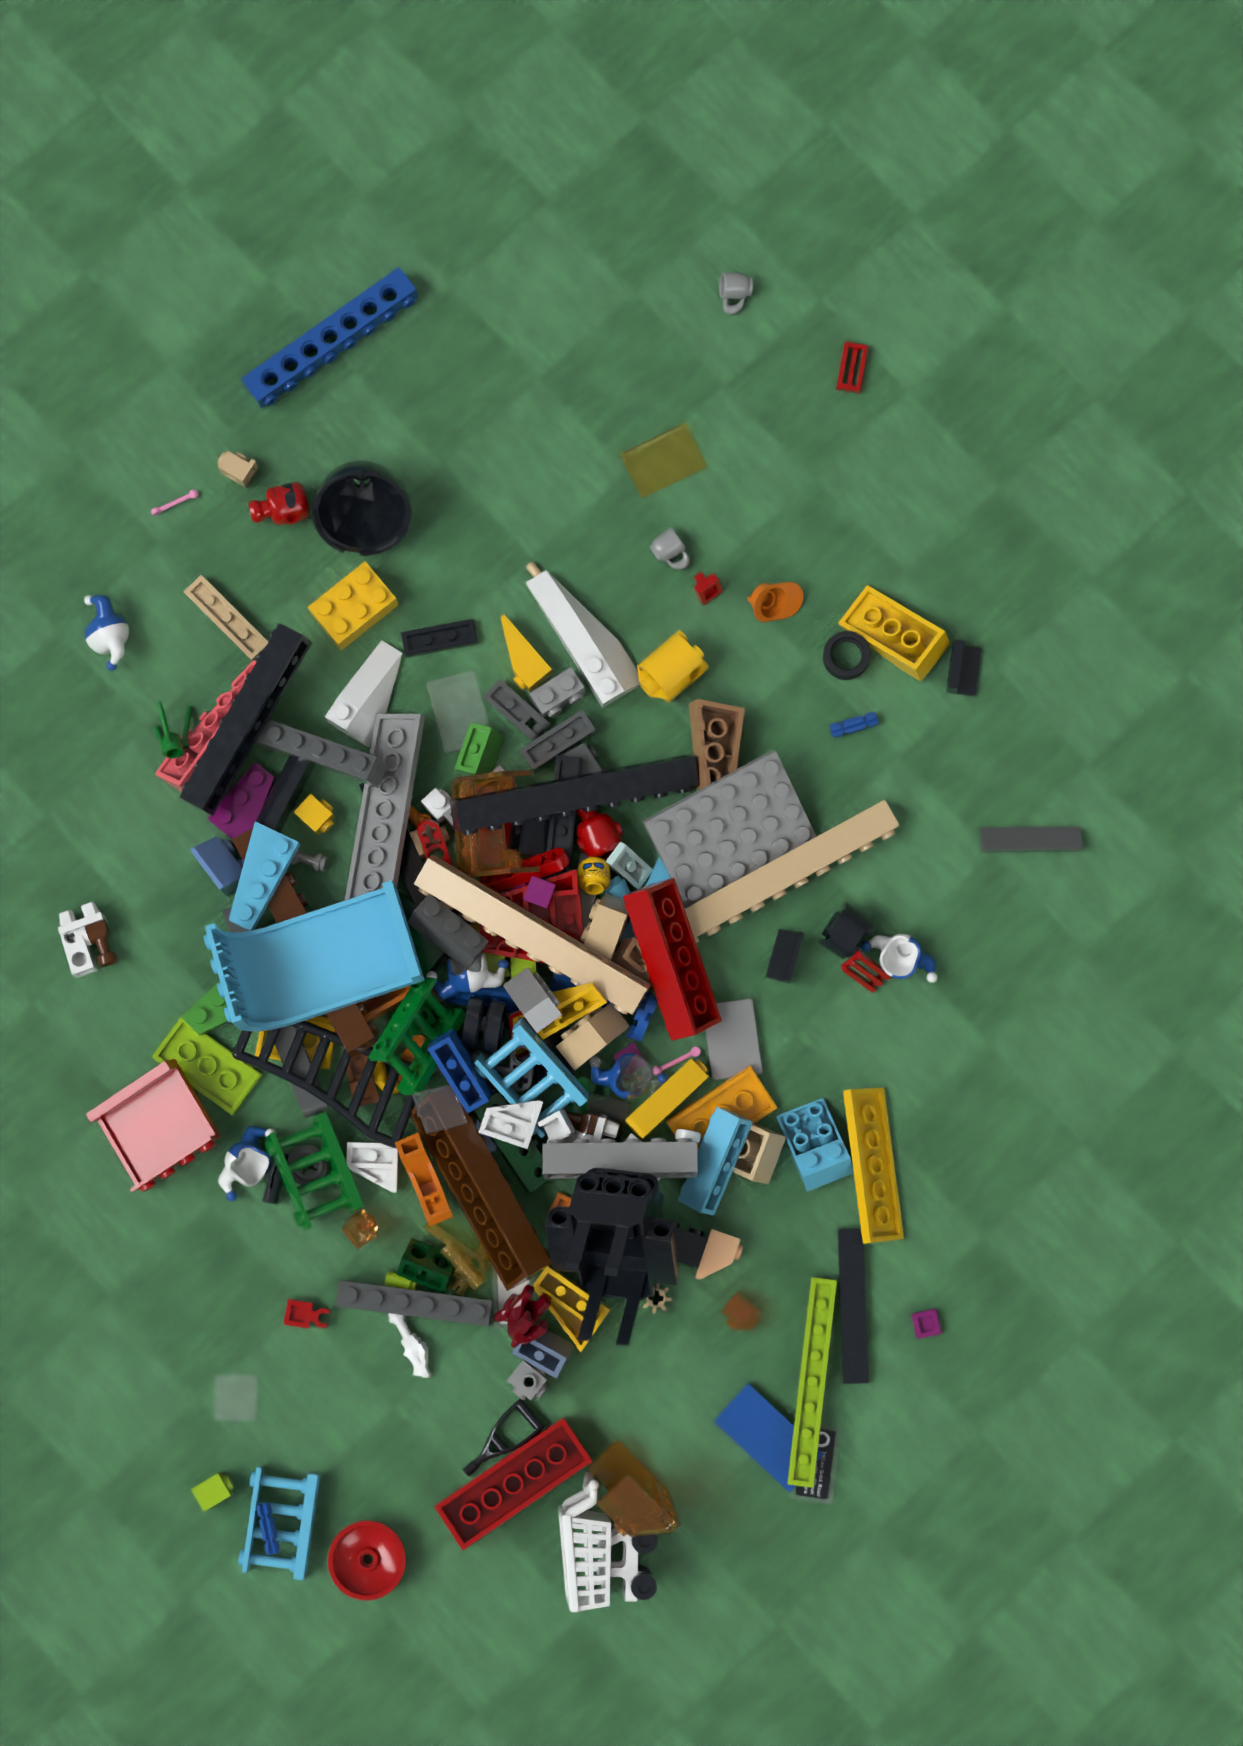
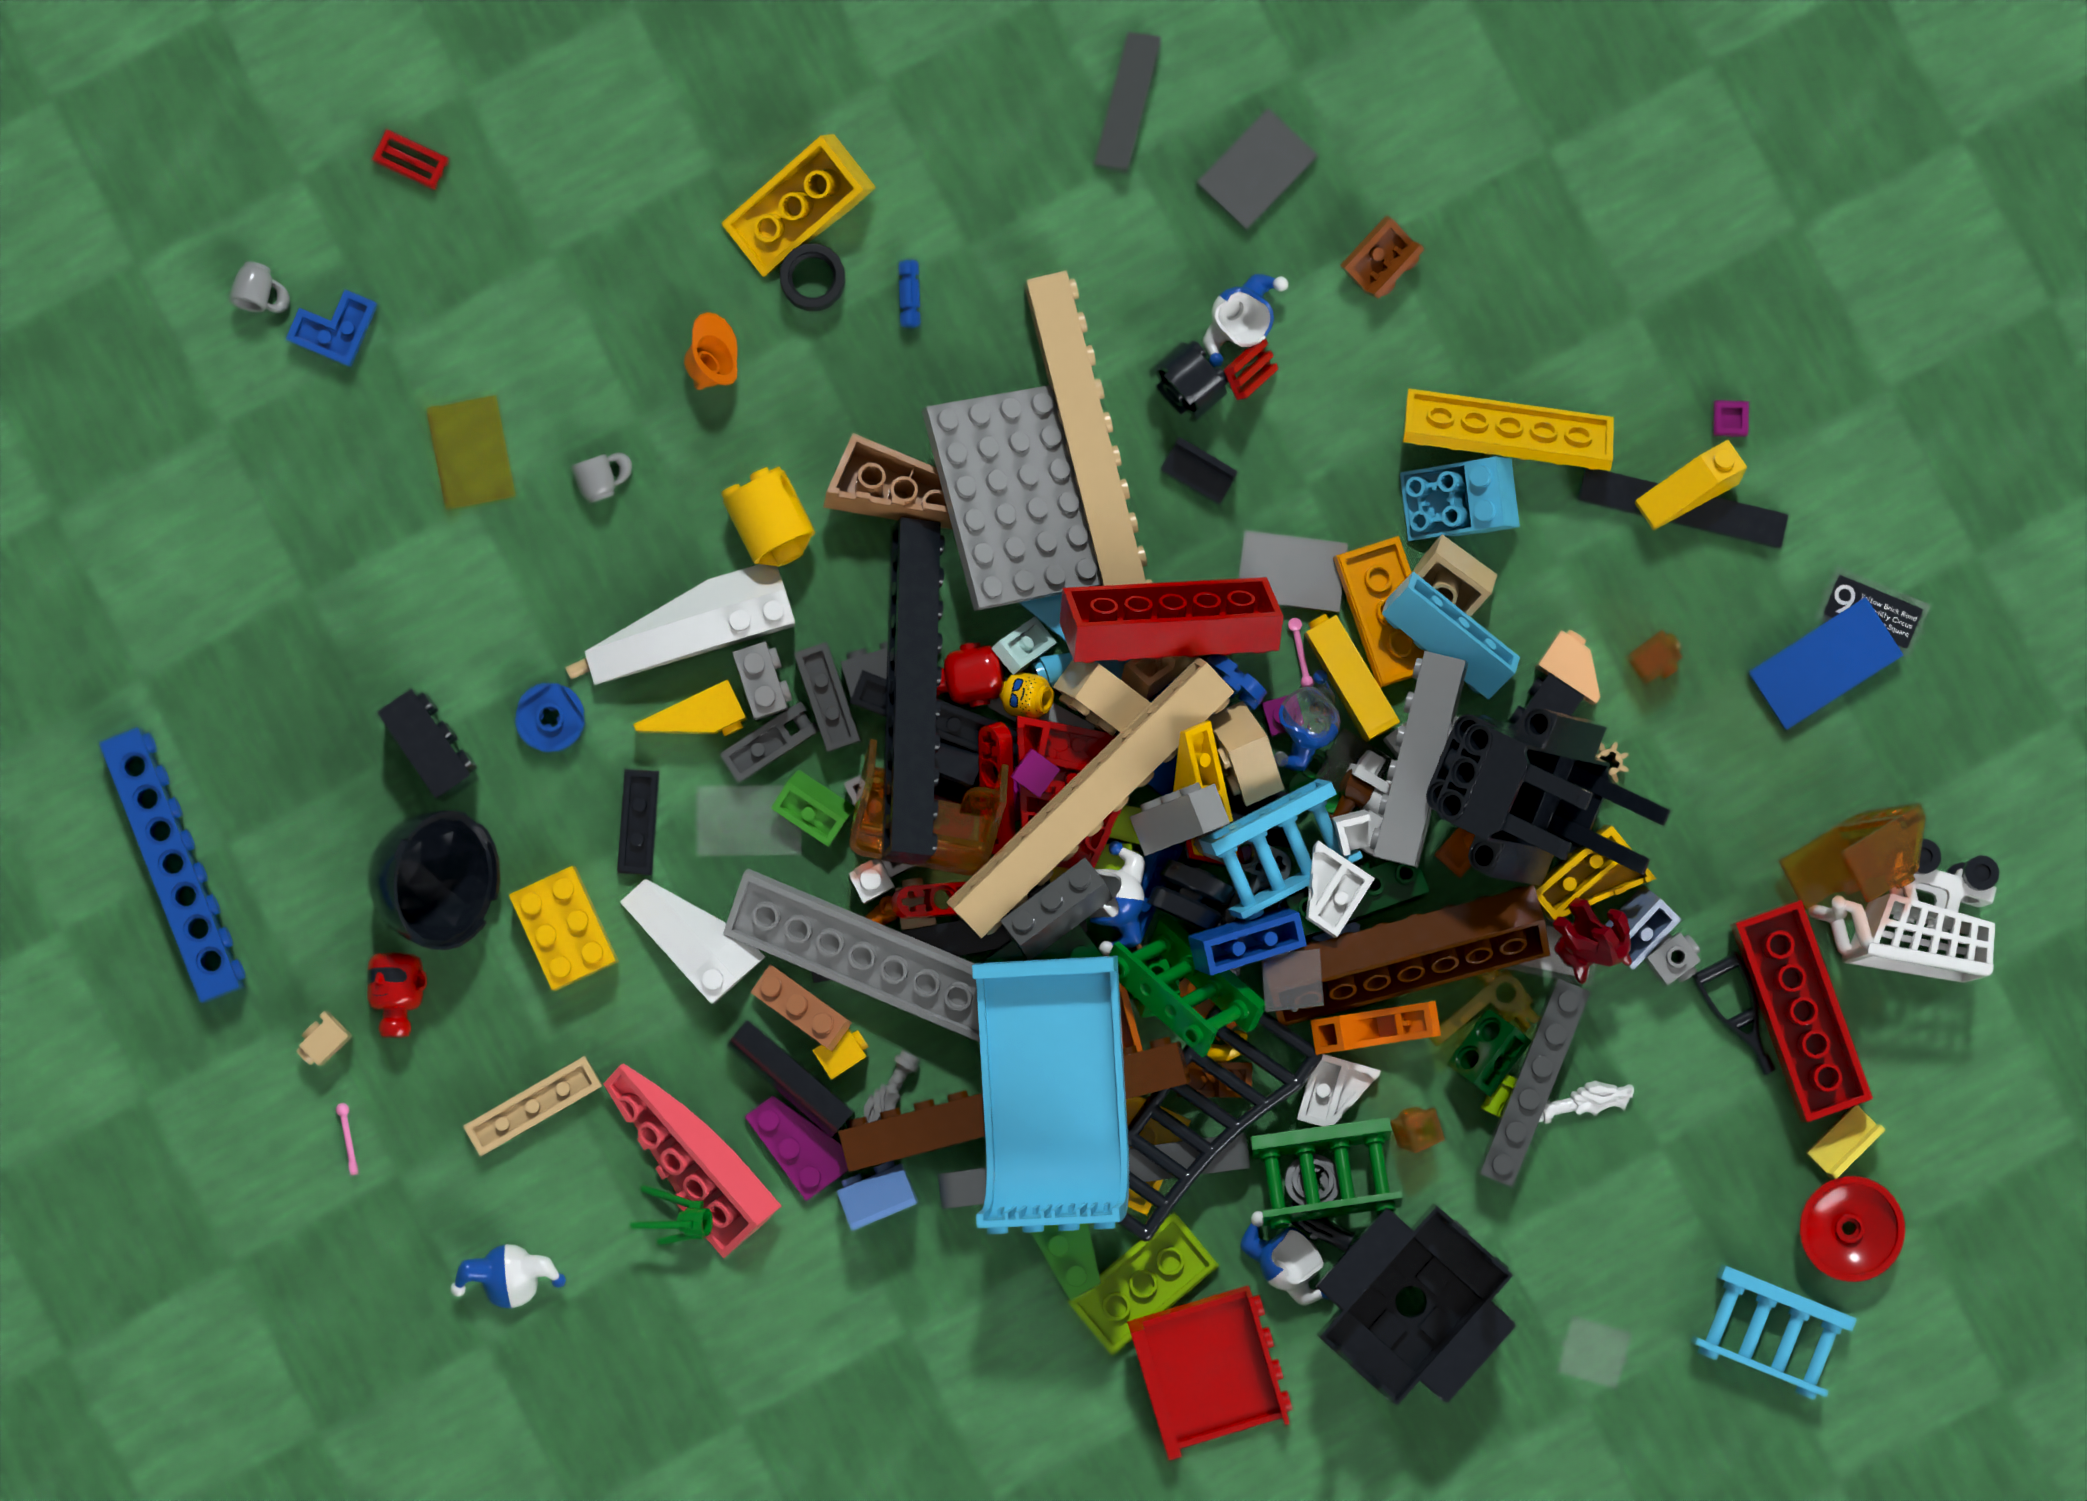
camera: 80 degrees left, 5 degrees up
white hips [57,902,119,978] -> none
black brick [179,623,312,816] -> none
lime brick [191,1472,234,1512] -> none
medium azure wing [229,821,301,931] -> none
dark grey arch [254,720,388,788] -> none
blue axle [256,1502,280,1555] -> none
red plate [283,1299,331,1329] -> none
clear yellow pin [440,1241,486,1290] -> none
white tile [675,1129,701,1143] -> none
red tile [693,572,723,606] -> none
lime plate [787,1277,837,1488] -> none
black panel [946,640,982,697] -> none
none -> blue plate [286,289,378,368]
none -> black brick [377,688,478,802]
none -> blue plate [515,683,586,753]
none -> nougat plate [750,964,852,1051]
none -> dark grey tile [1196,108,1318,231]
none -> black piece [1316,1203,1516,1406]
none -> dark orange bracket [1340,216,1425,299]
none -> yellow slope [1635,440,1747,531]
none -> light yellow panel [1805,1105,1886,1179]

